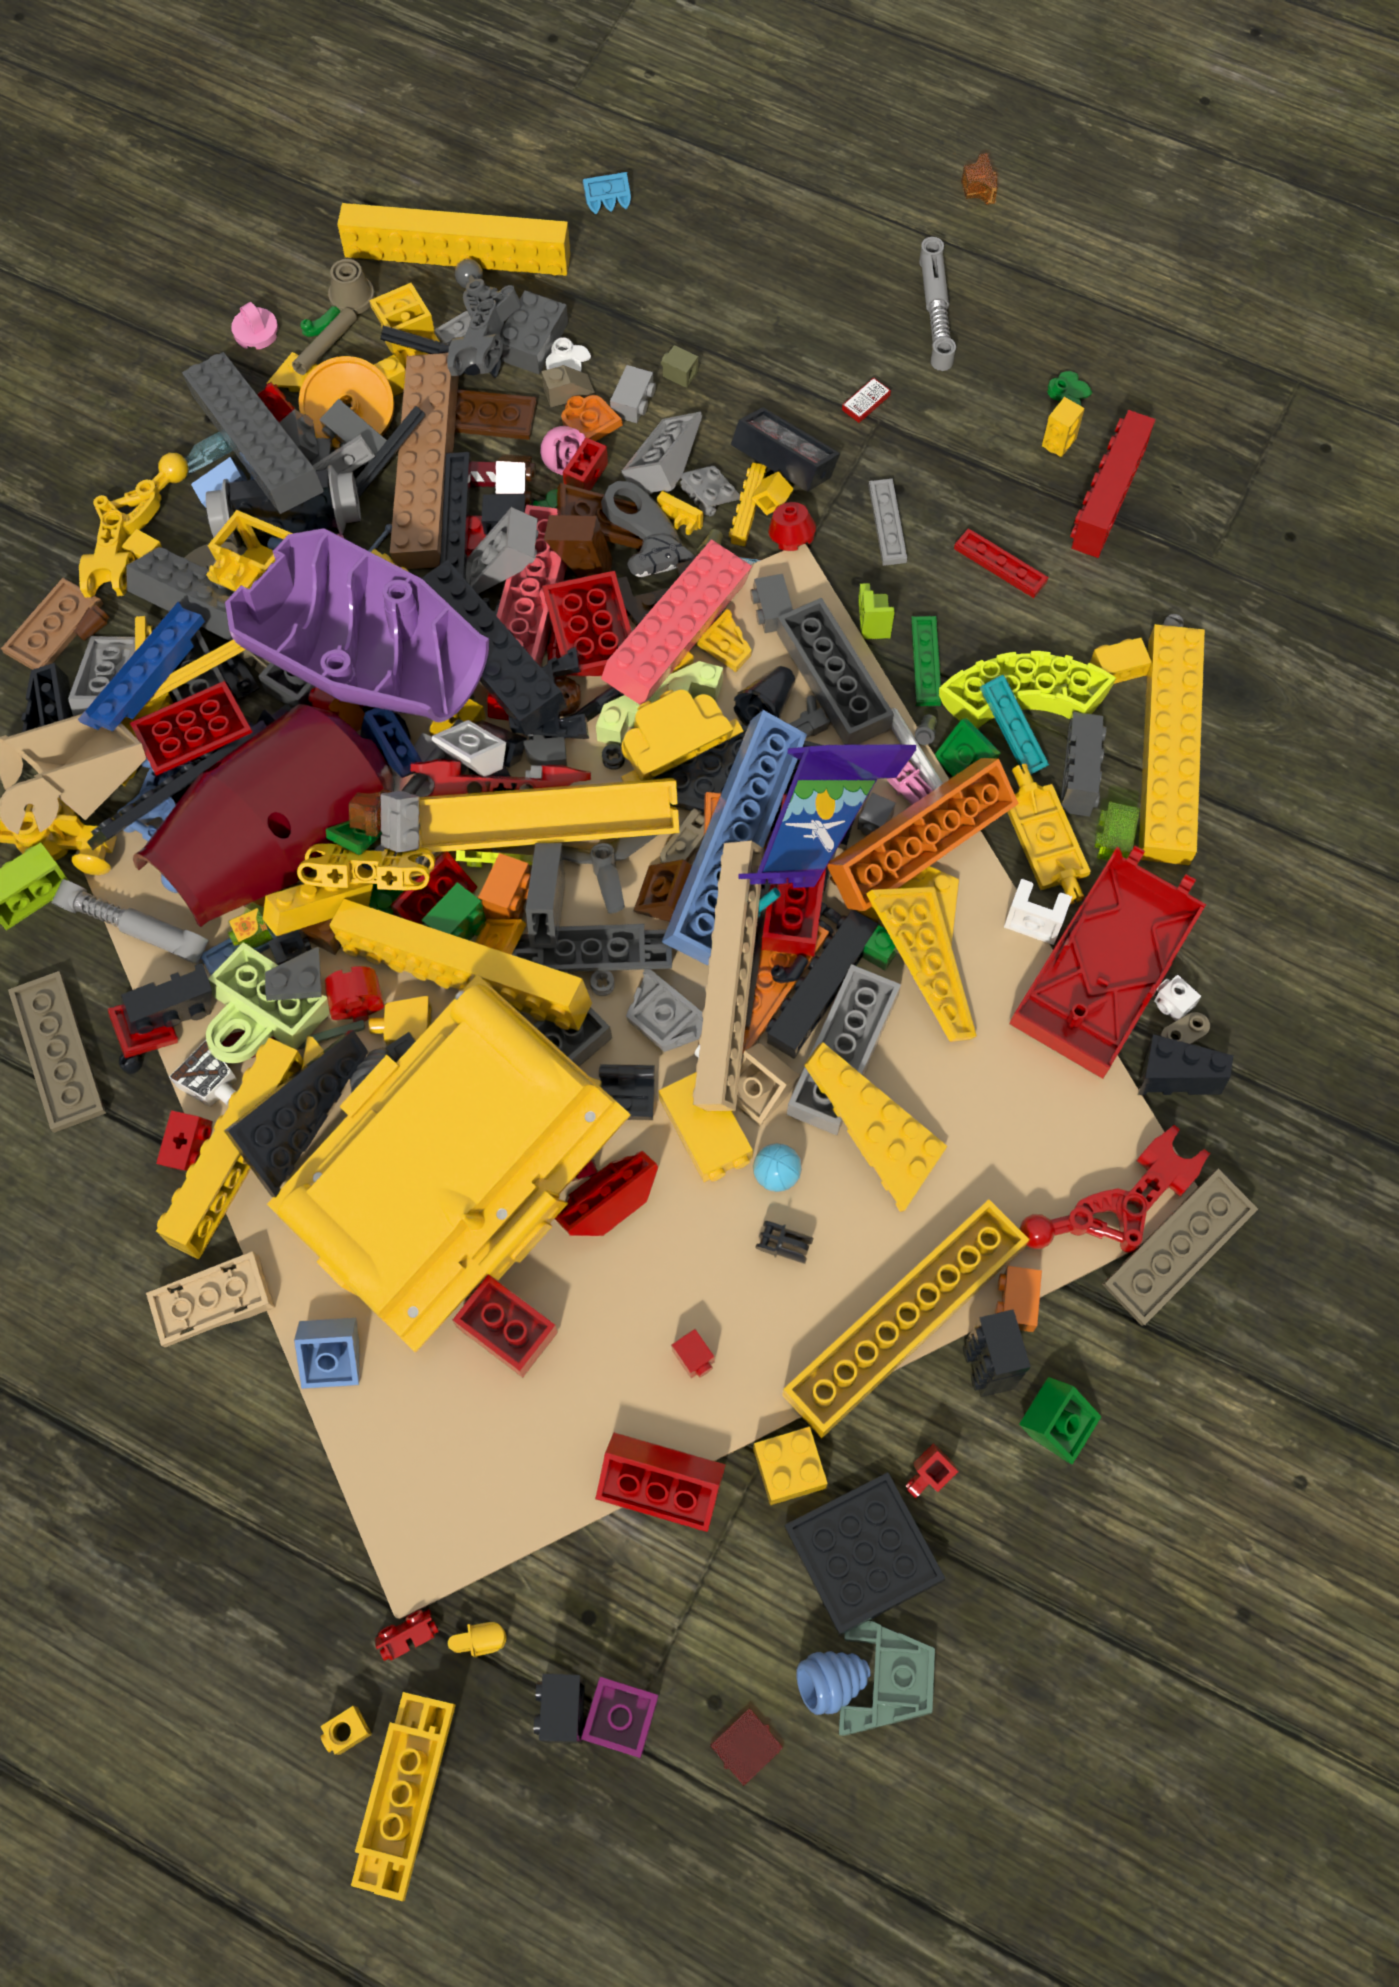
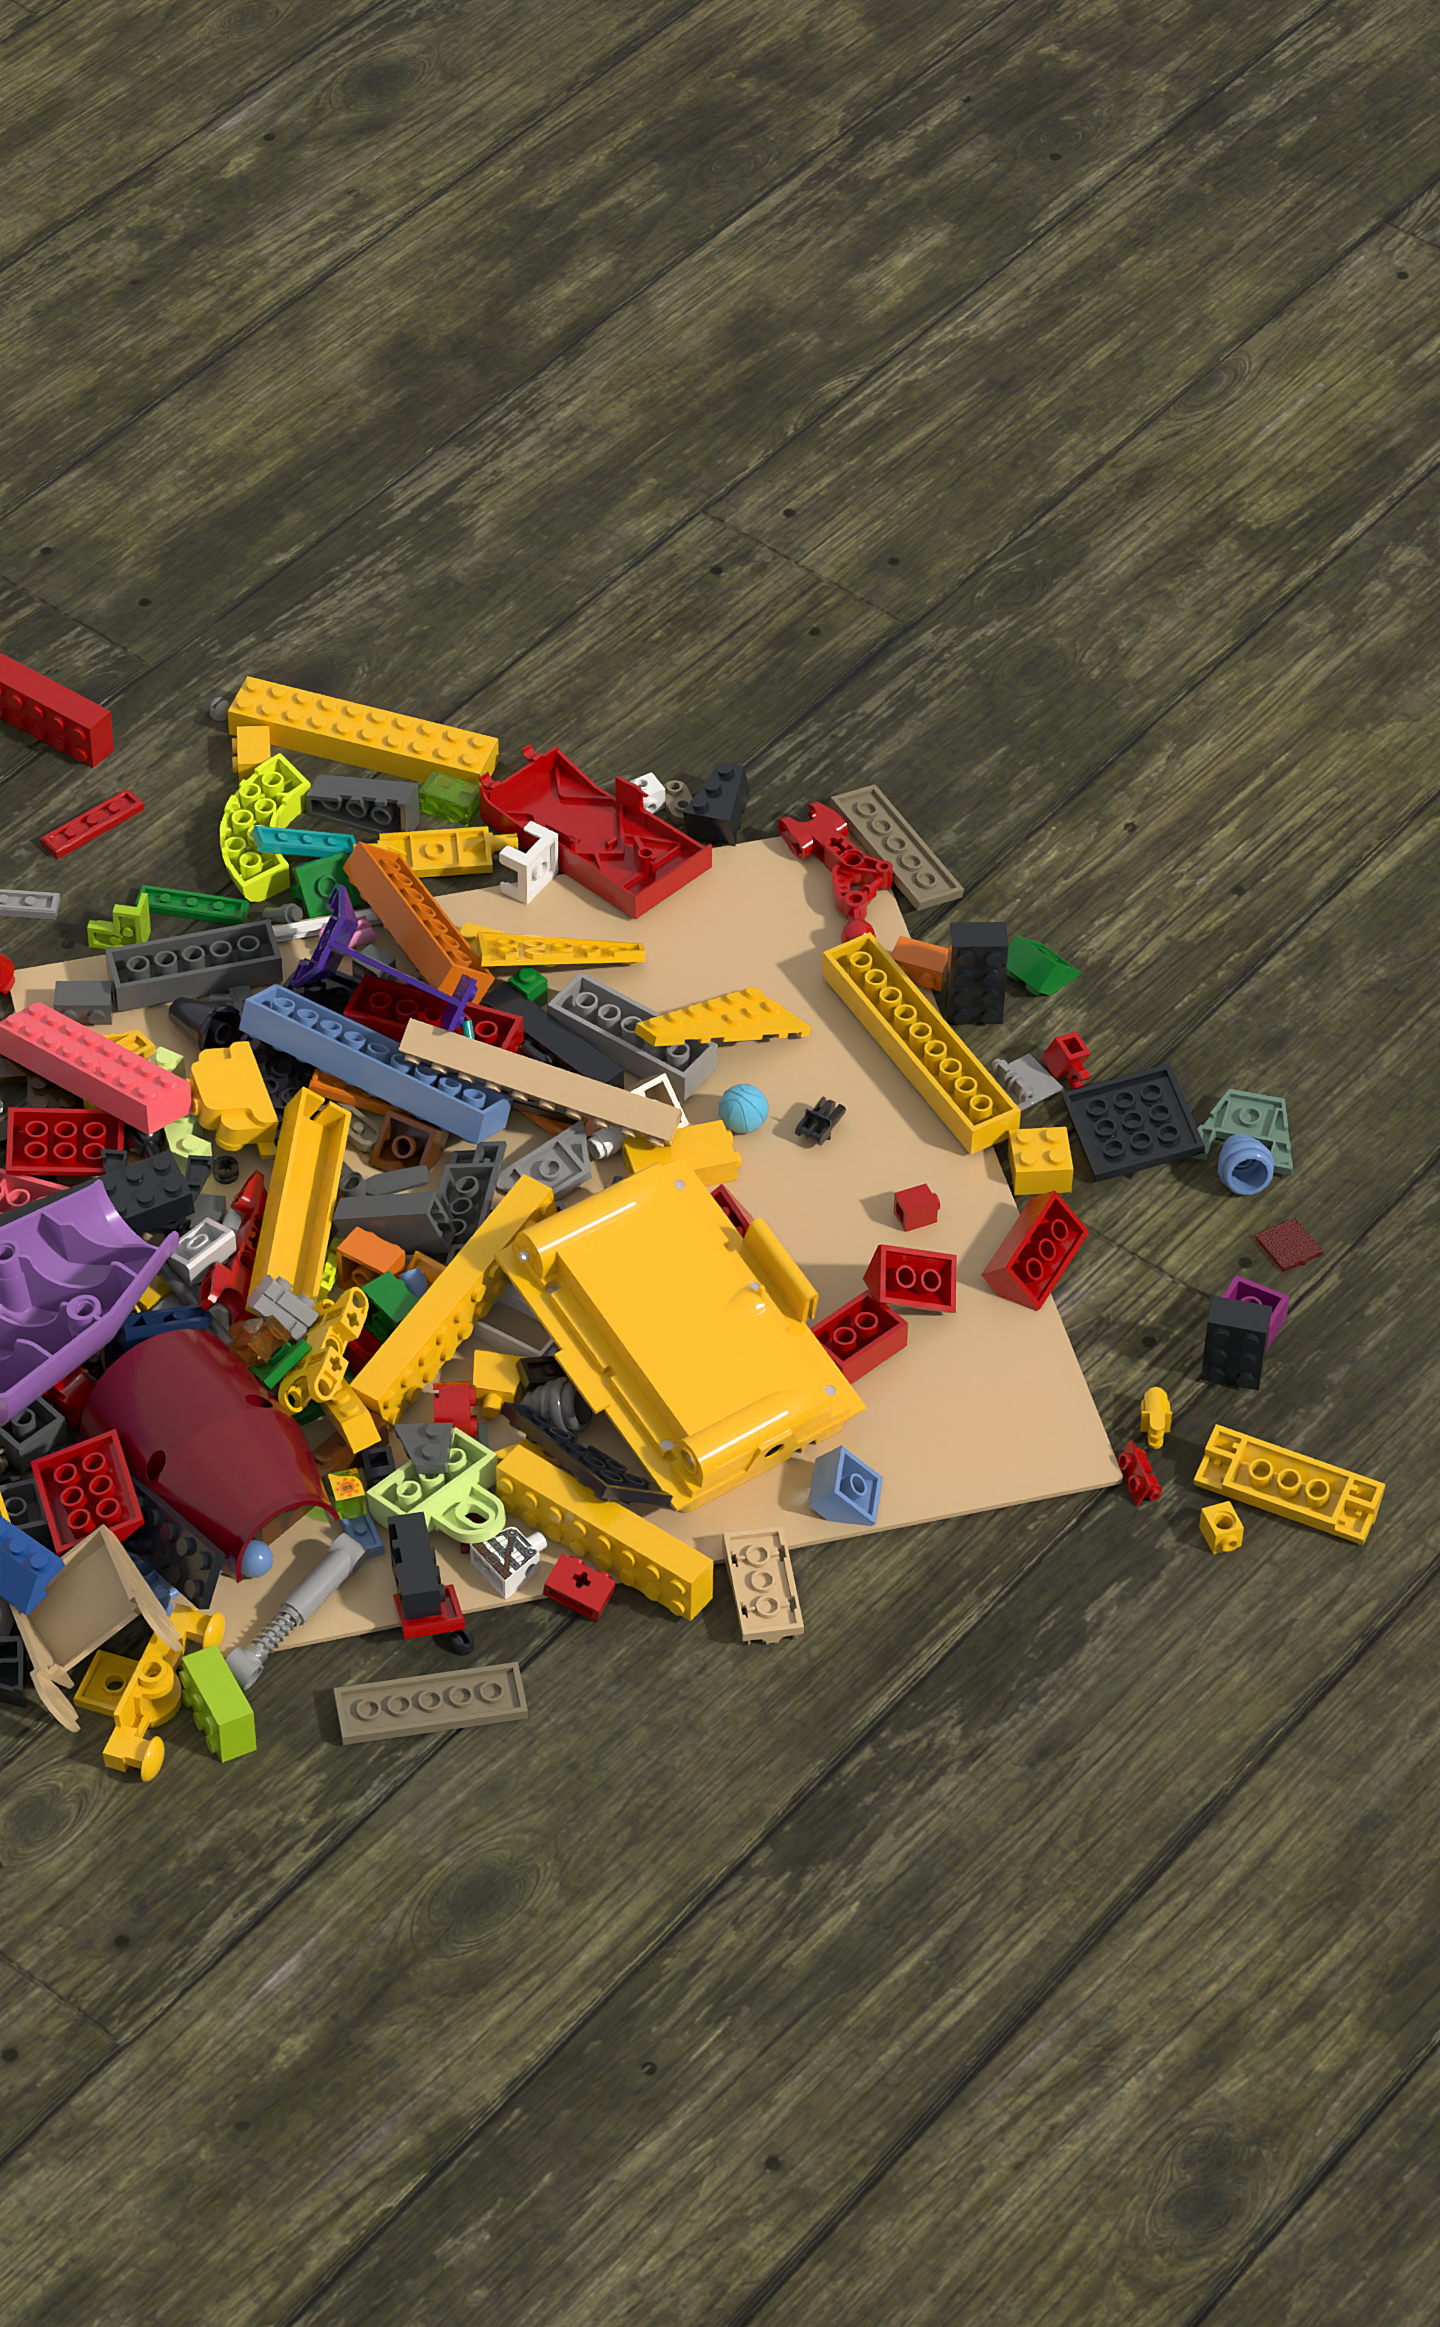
camera: 80 degrees left, 20 degrees down
none -> medium blue cone [398,1267,428,1298]
none -> red slope [863,1244,957,1313]
none -> light grey hinge [990,1053,1063,1111]

